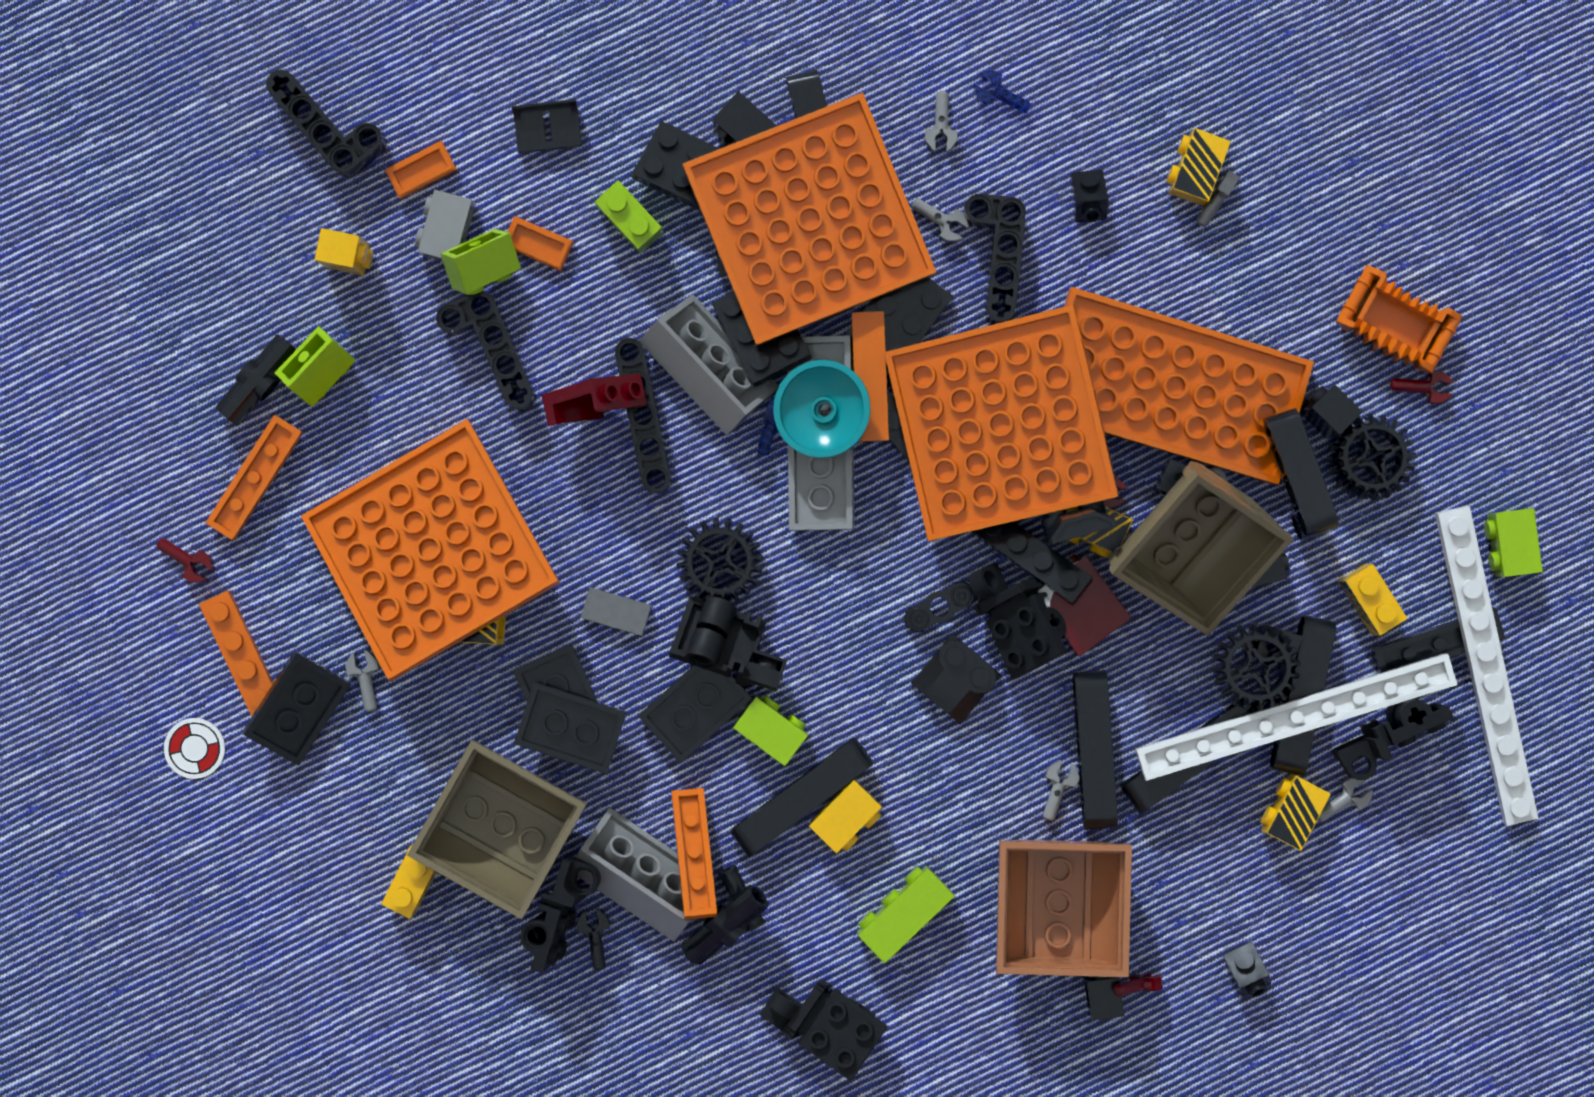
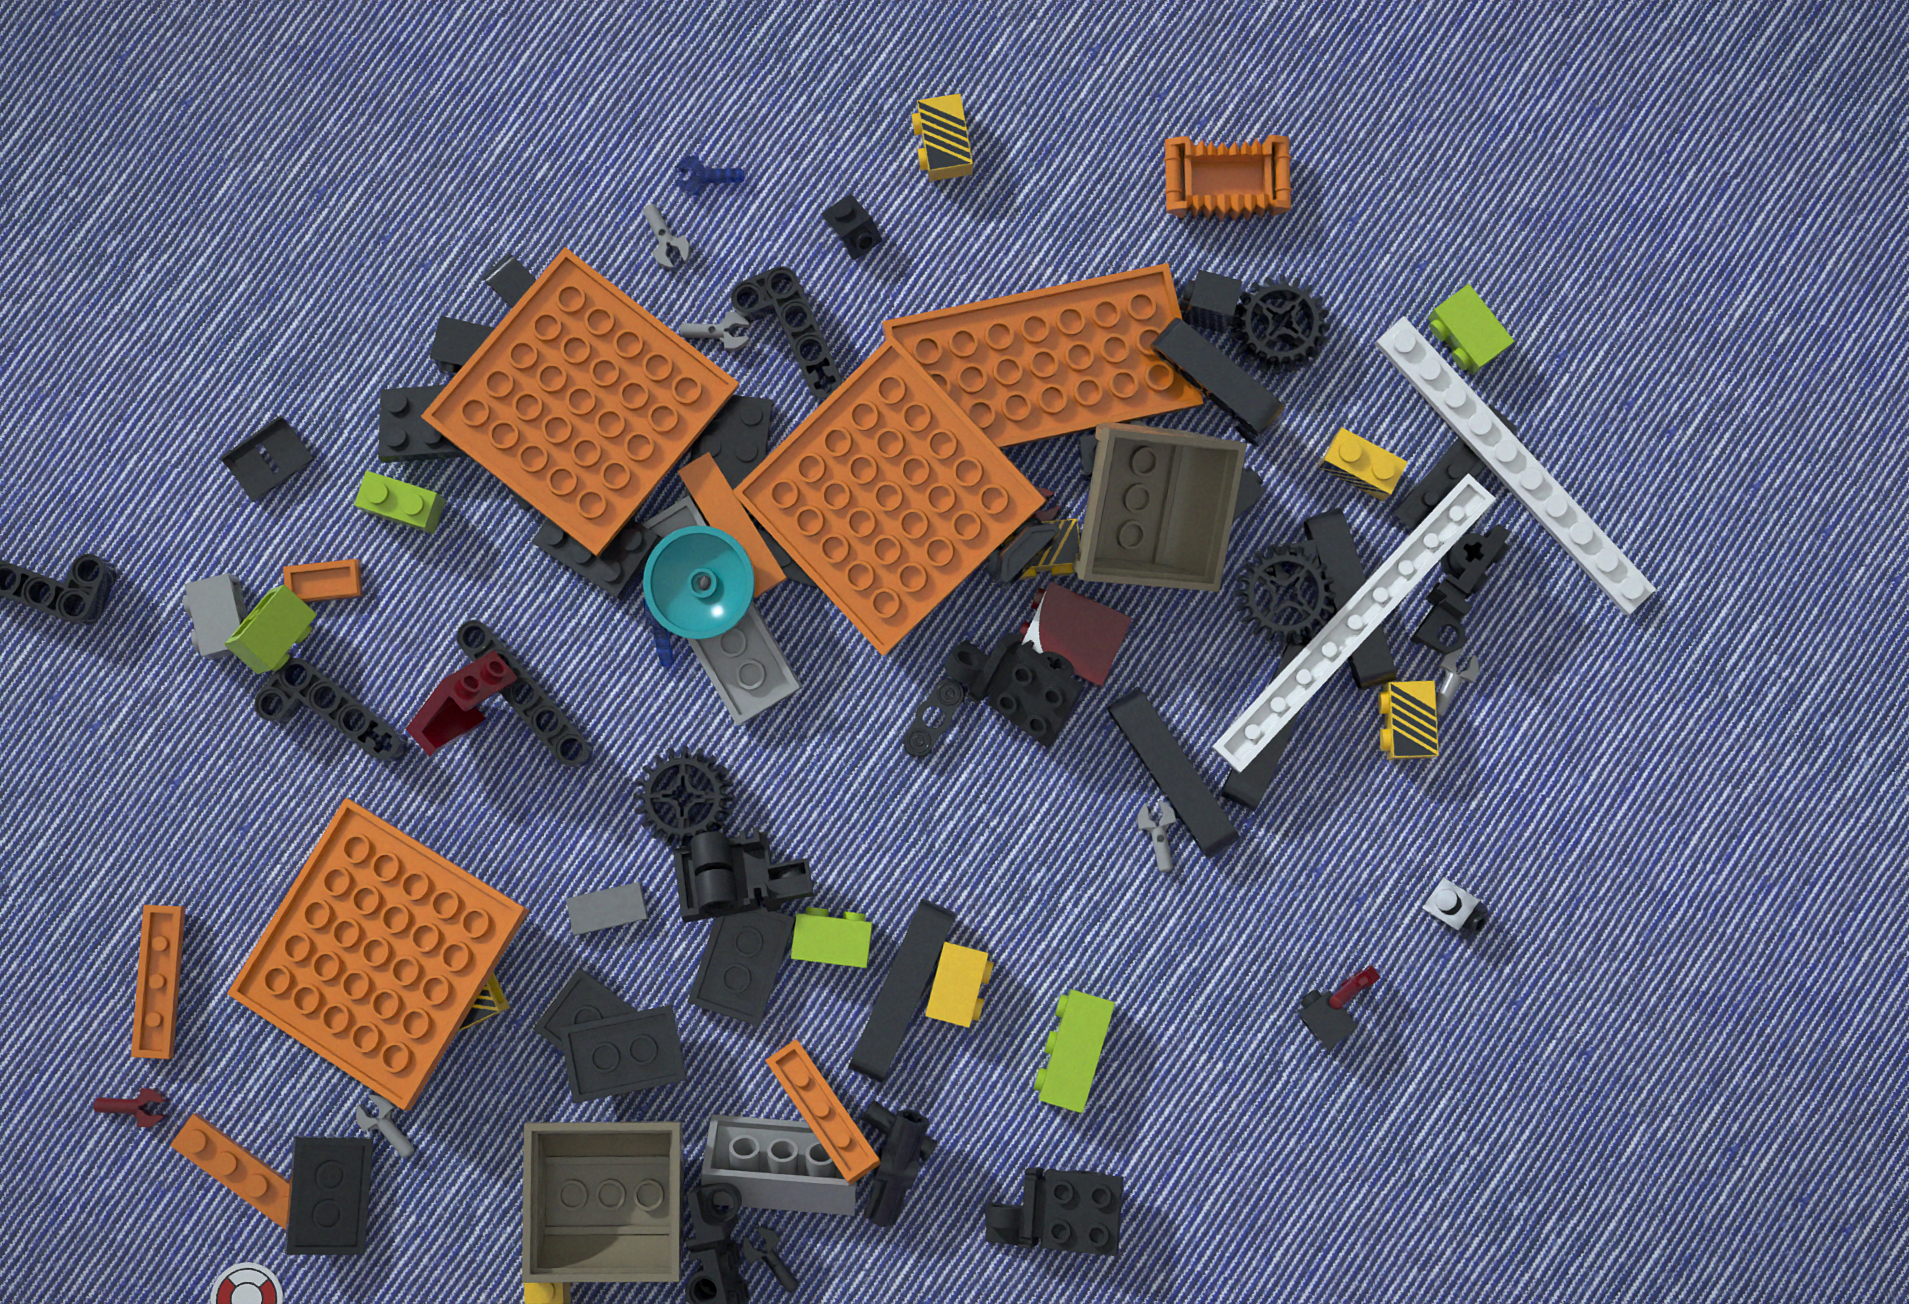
camera: 30 degrees left, 5 degrees down
black piece [215,334,296,426] -> none
lime brick [275,326,356,407] -> none
yellow brick [314,228,373,276] -> none
orange tile [385,140,458,199] -> none
light grey slope [639,294,779,435] -> none
black slope [911,634,1001,724] -> none
black plate [971,522,1093,606] -> none
nougat container [996,840,1132,977] -> none
flat silver bar [1196,170,1240,227] -> none
dark red bar [1390,371,1453,404] -> none

